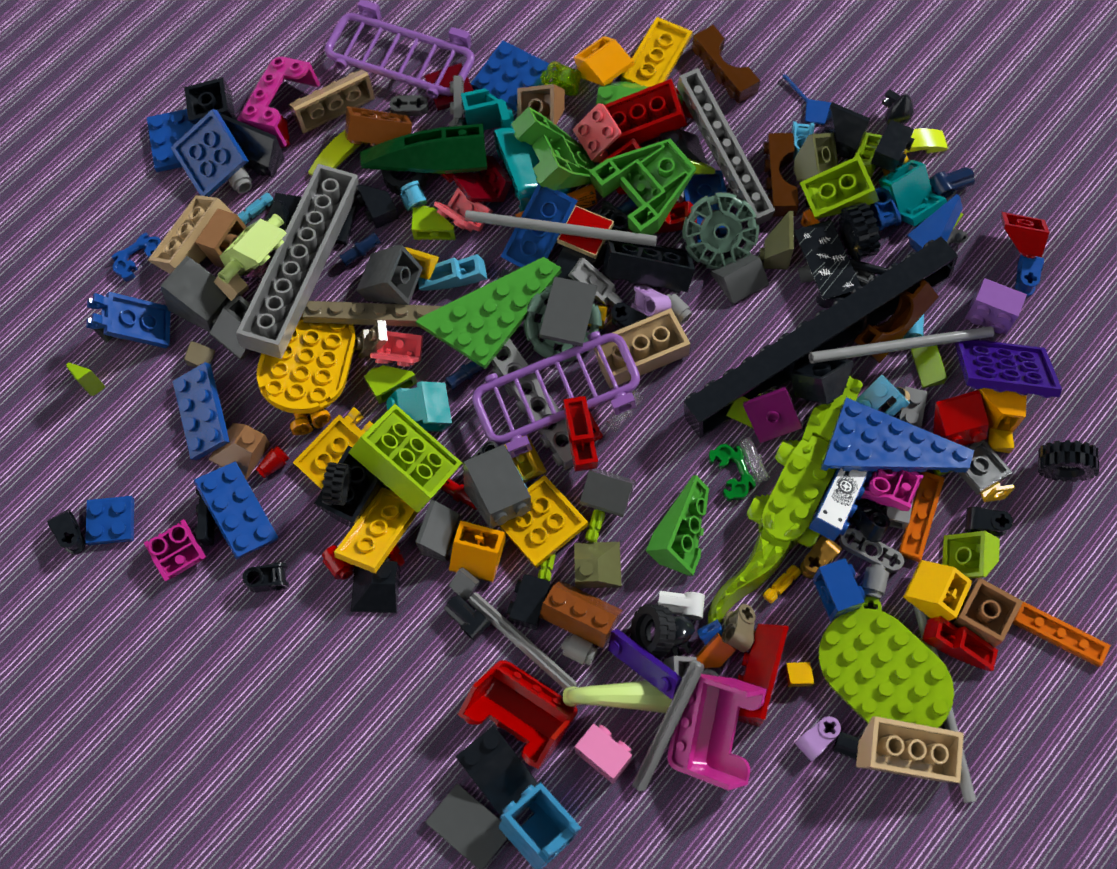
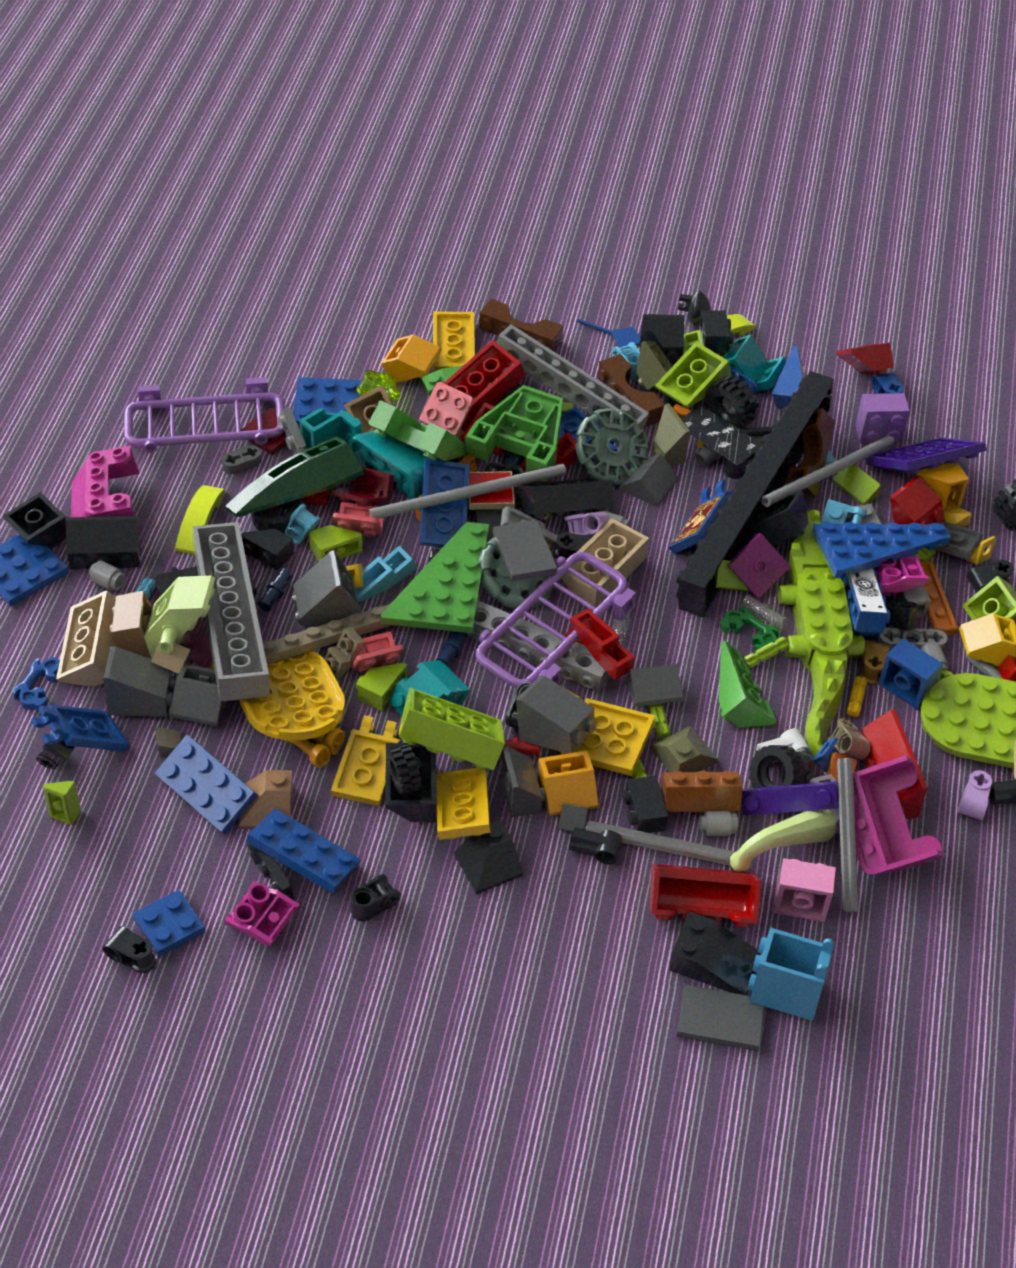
camera: 35 degrees left, 20 degrees down
blue plate [171,109,248,197] -> none
red cone [256,446,290,478] -> none
tan slope [289,70,375,134] -> none
red brick [322,545,354,580] -> none
dark orange slope [345,106,412,146] -> none
yellow slope [786,662,814,687] -> none
dark blue piece [929,167,975,198] -> none
none -> tile [668,479,734,554]
none -> lime axle [744,637,789,668]

